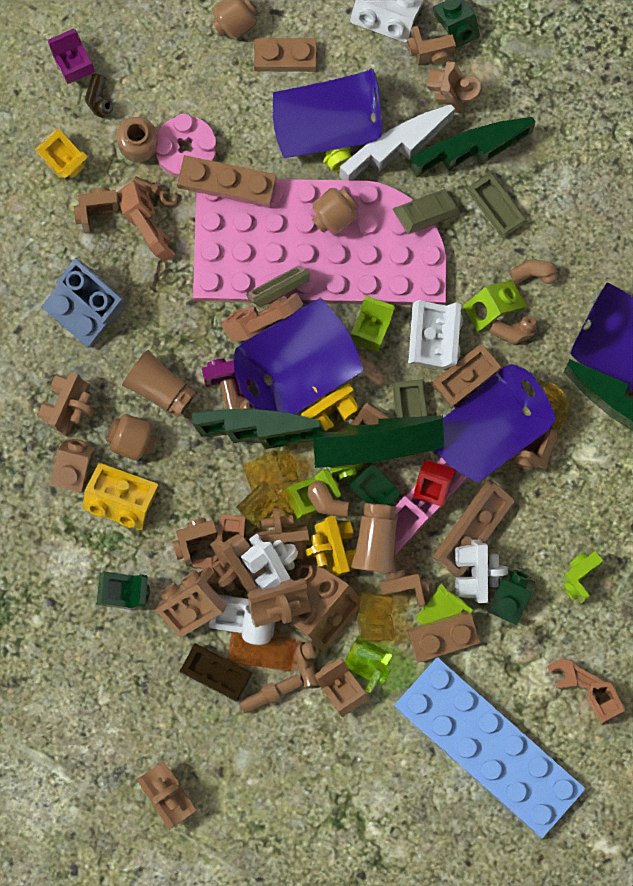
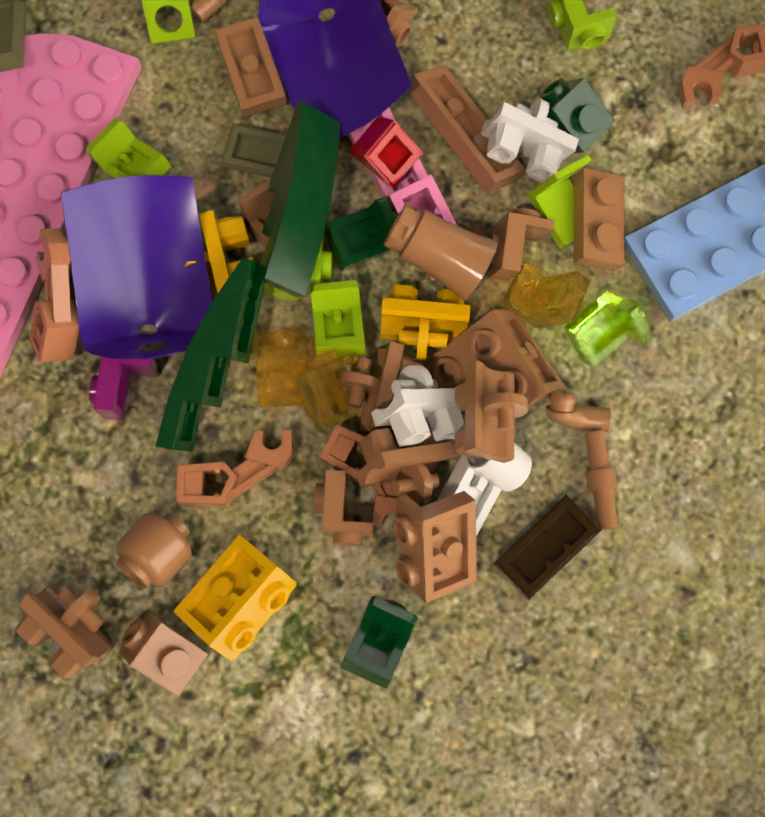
camera: 65 degrees left, 0 degrees up
medium nougat plant [122,350,196,418] -> none
medium nougat hips [136,761,197,830] -> none
medium nougat arm [220,378,255,409] -> none
clear orange tile [227,632,296,672] -> none
olive tile [246,265,310,307] -> none
medium nougat arm [308,480,349,518] -> none
medium nougat bracket [315,658,369,717] -> none
white bracket [408,300,463,370] -> none
none -> nougat piece [176,430,293,508]

